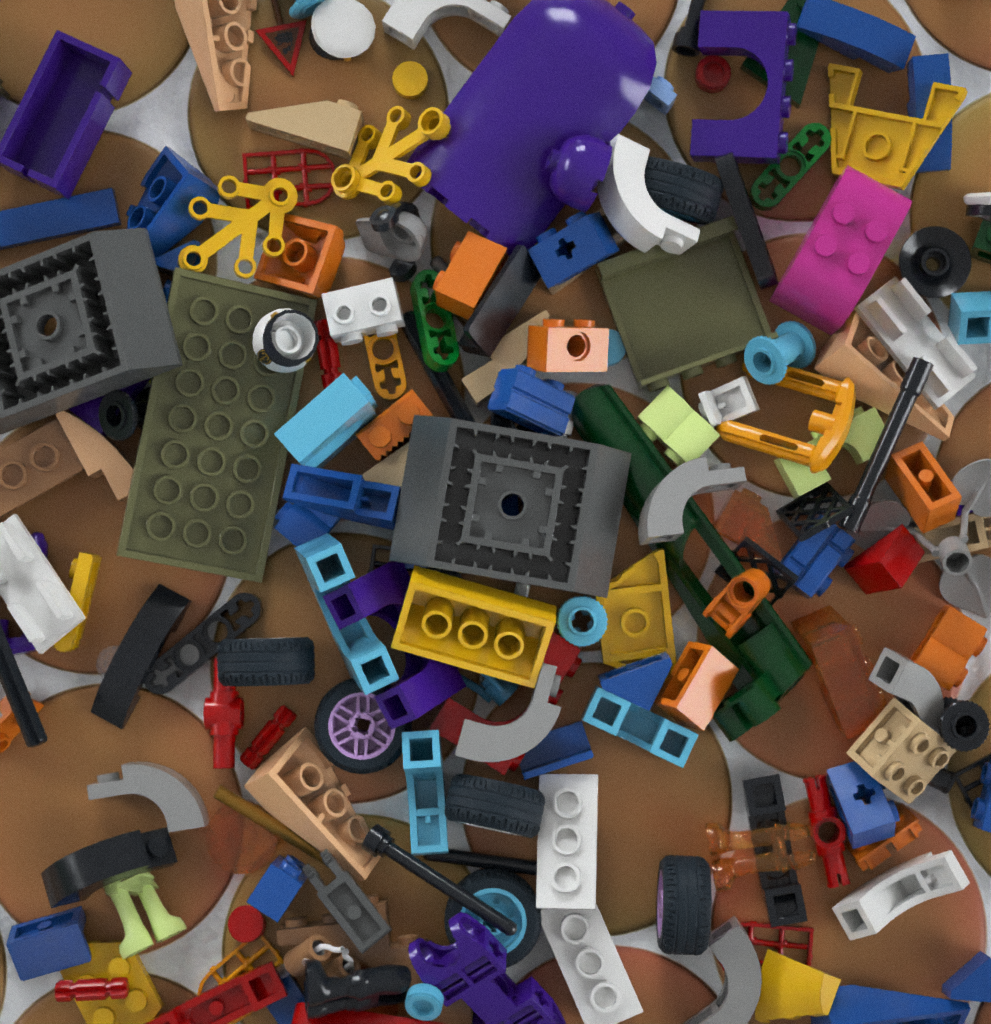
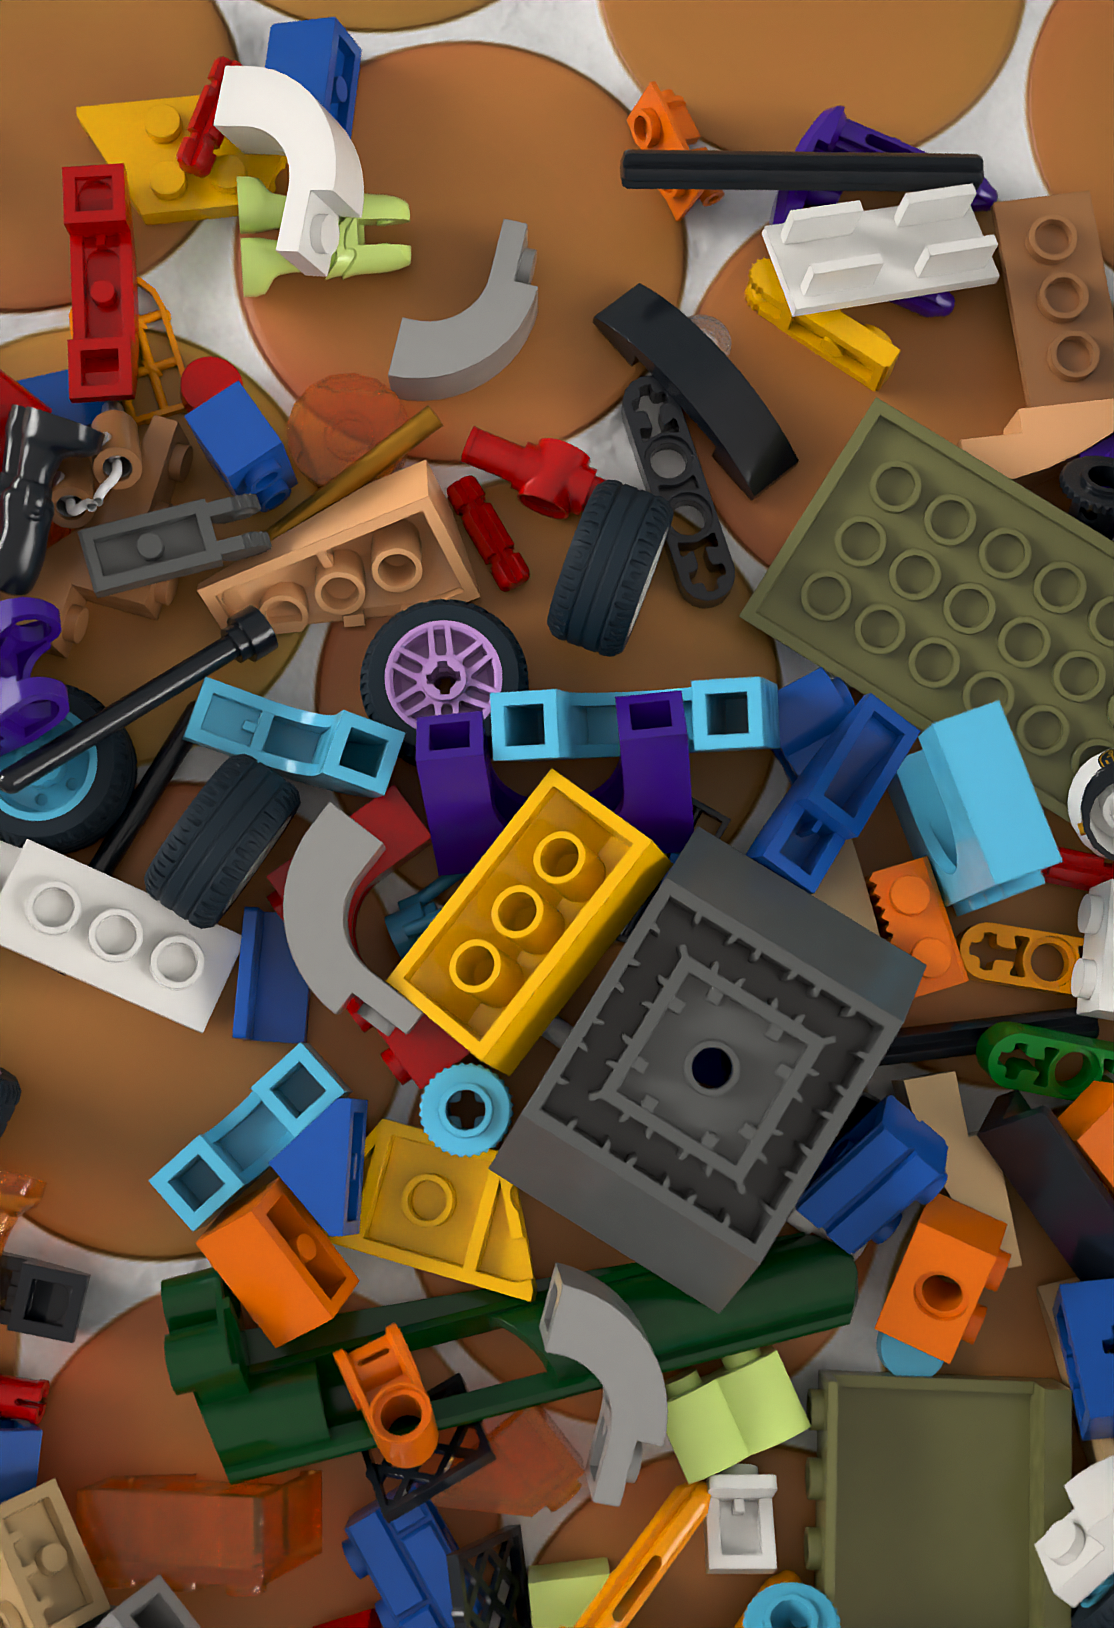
camera: 105 degrees right, 5 degrees down
black arch [41,827,178,908] -> none
none -> white arch [213,66,364,277]

